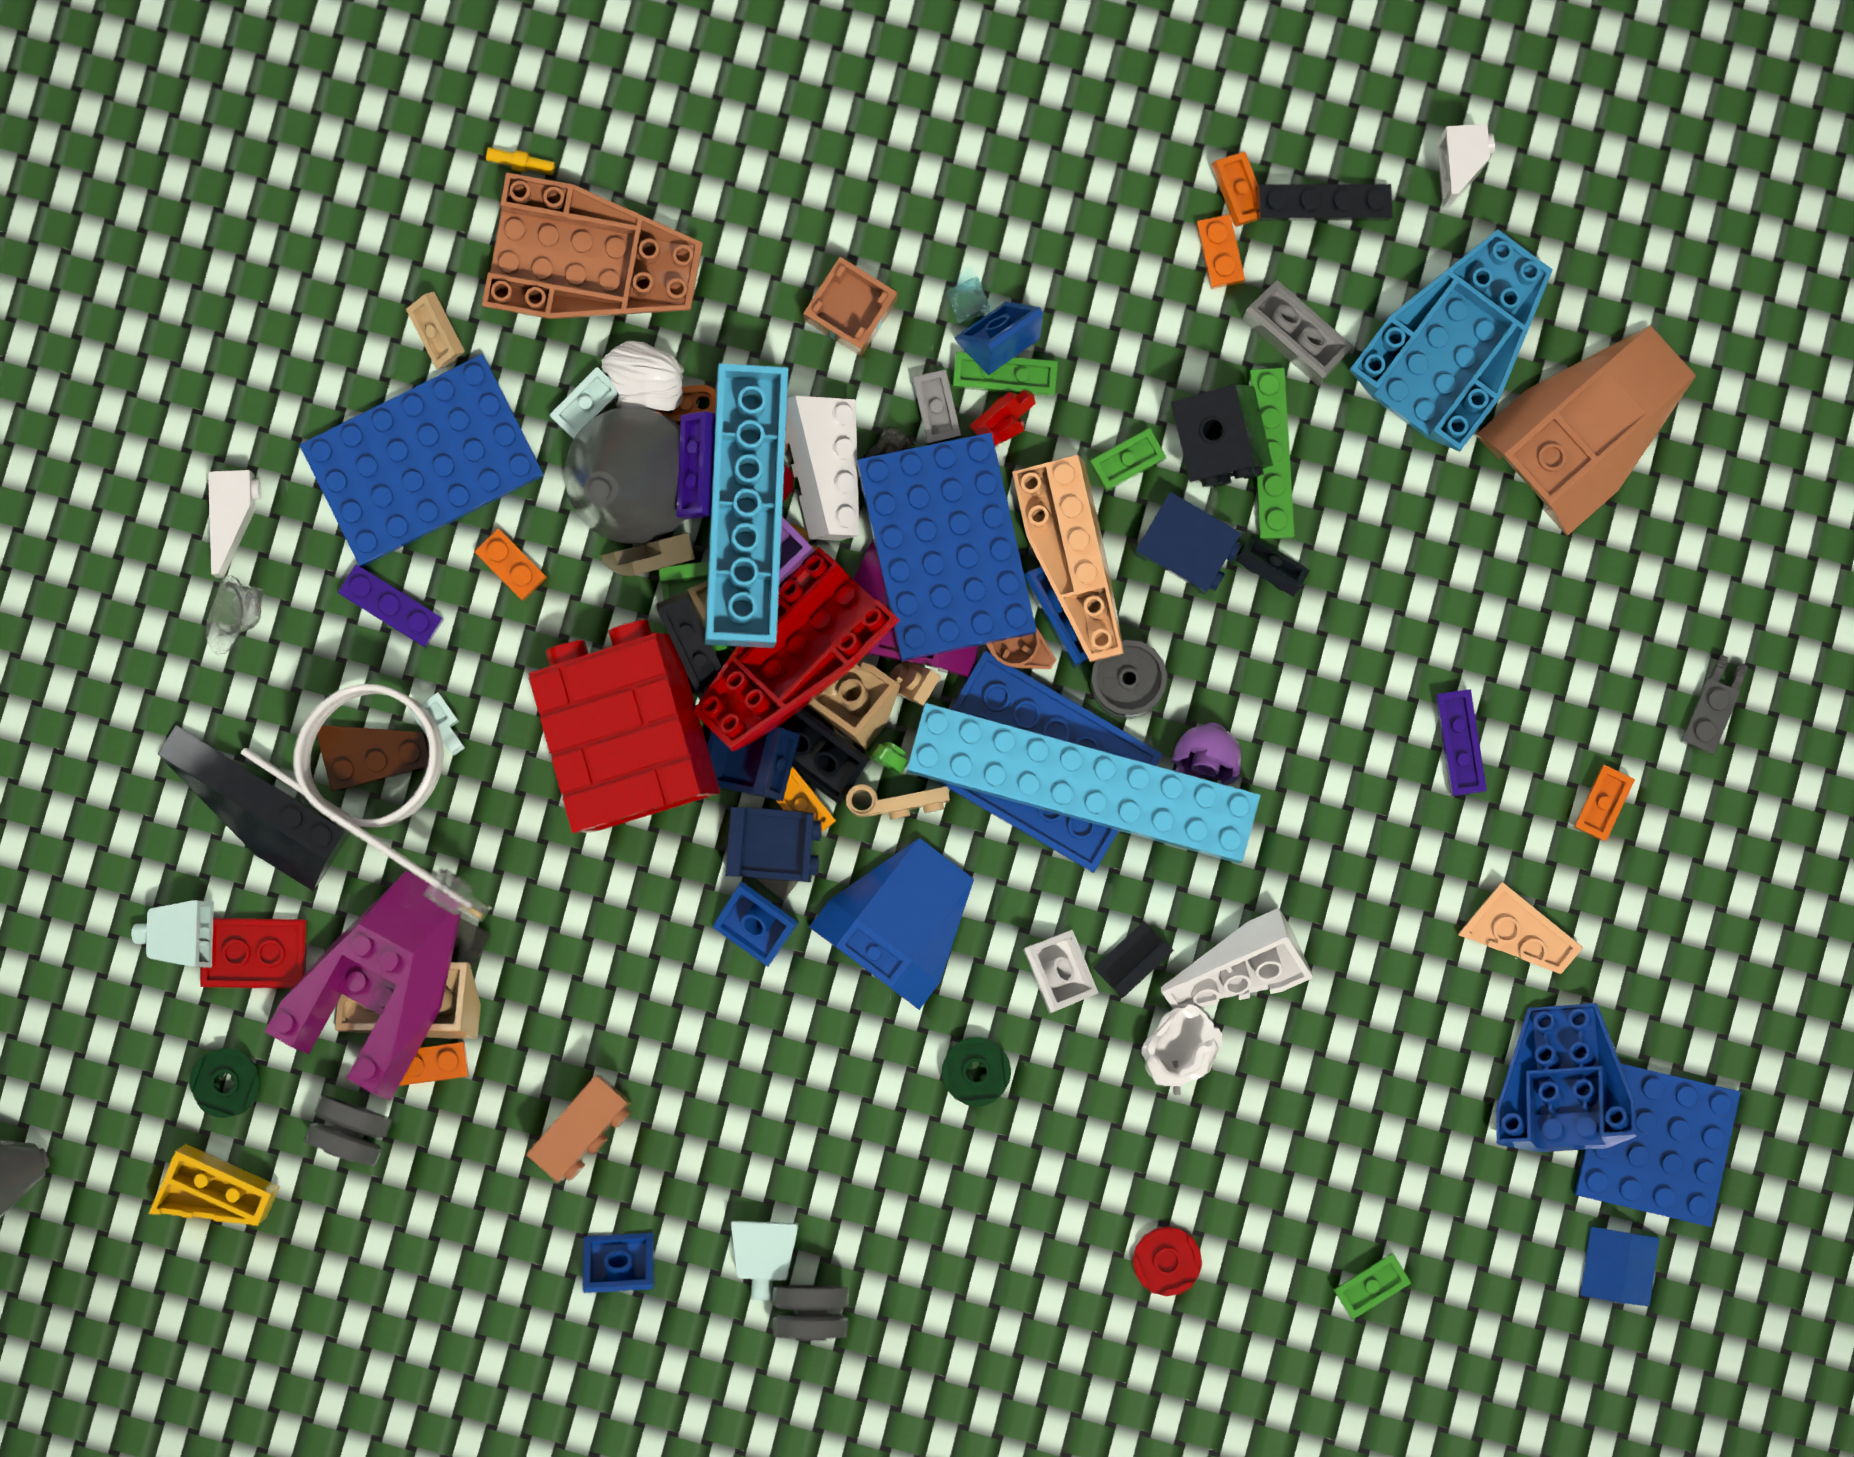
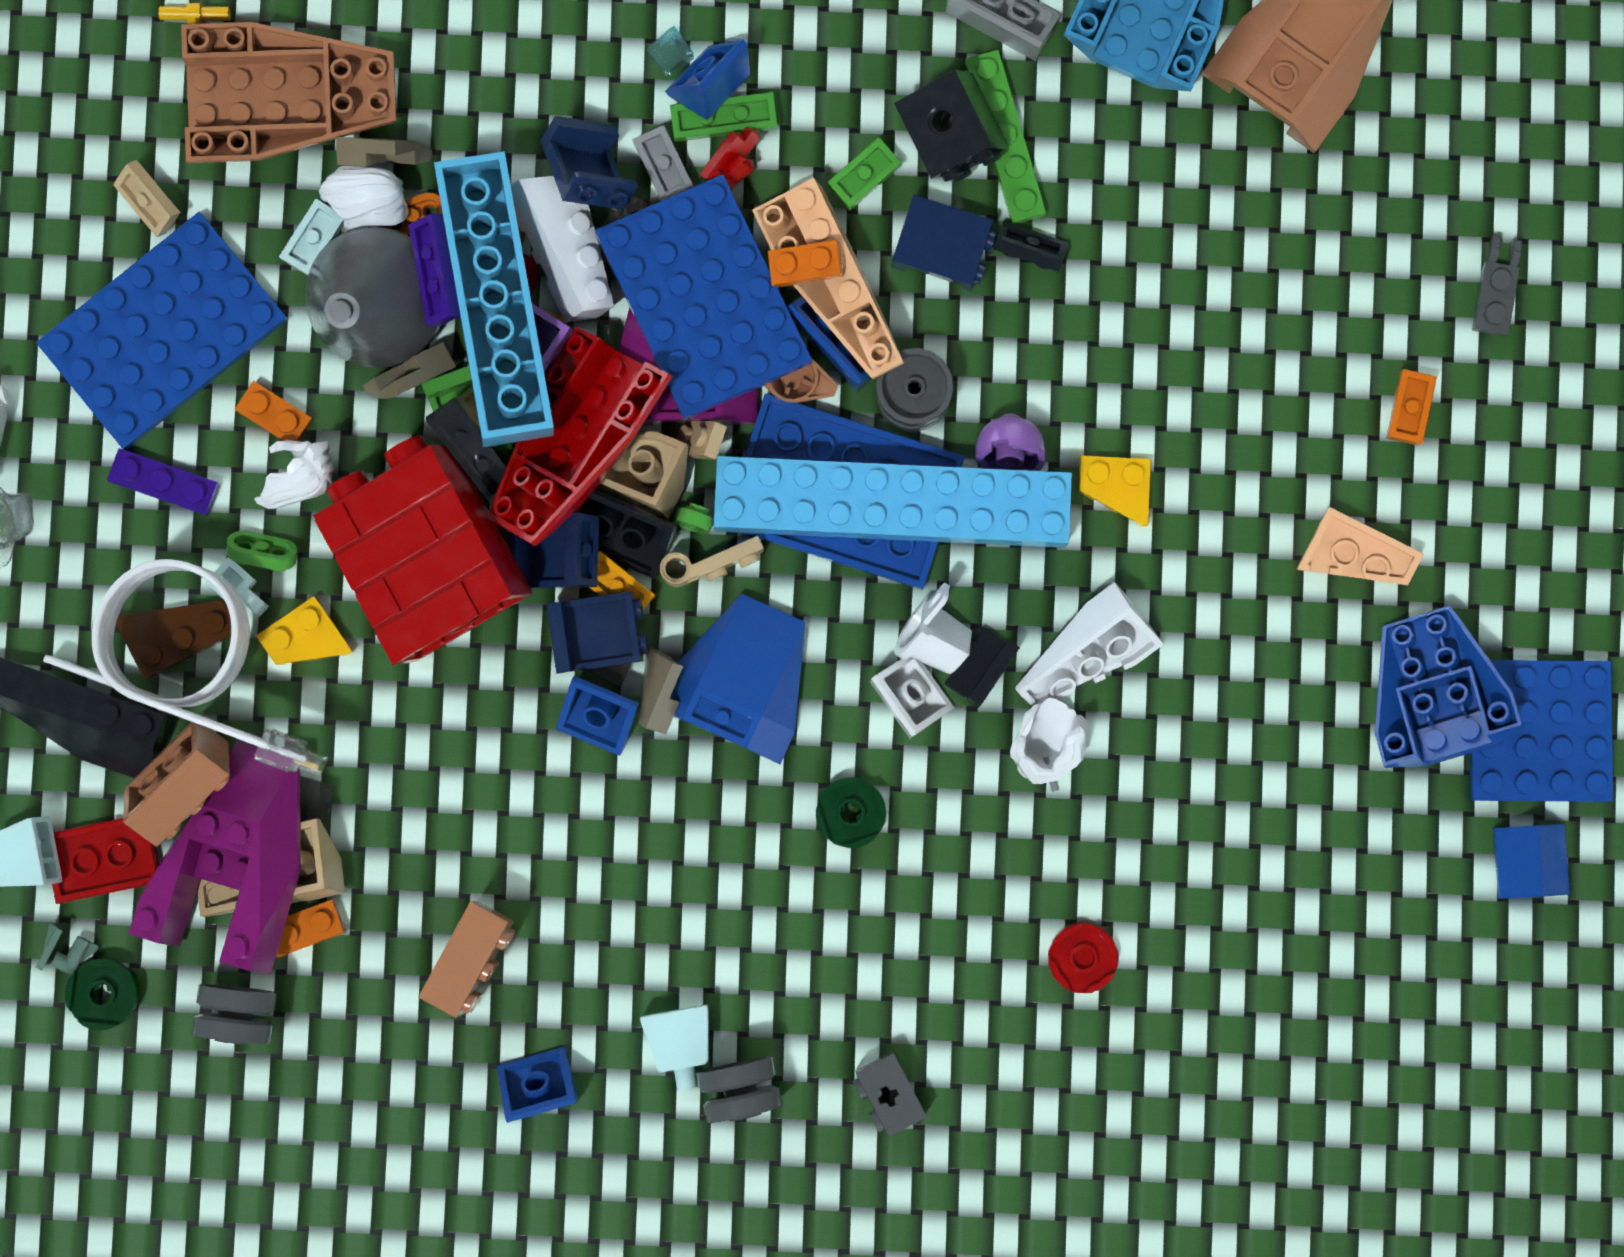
camera: 15 degrees left, 0 degrees up
yellow wedge [149,1144,280,1226] -> none
nougat container [803,257,898,357] -> none
bright green plate [1333,1253,1411,1320] -> none
dark purple plate [1435,689,1487,797] -> none
none -> sand green piece [35,923,99,974]
none -> nougat brick [123,722,230,847]
none -> bright green plate [226,531,297,572]
none -> white hair [254,440,334,509]
none -> yellow wing [256,596,354,665]
none -> dark tan slope [336,137,433,167]
none -> dark blue panel [540,116,638,210]
none -> dark tan slope [638,646,683,734]
none -> orange plate [768,240,843,287]
none -> dark grey brick [852,1051,927,1137]
none -> white container [894,583,972,674]
none -> yellow wing [1078,456,1151,527]

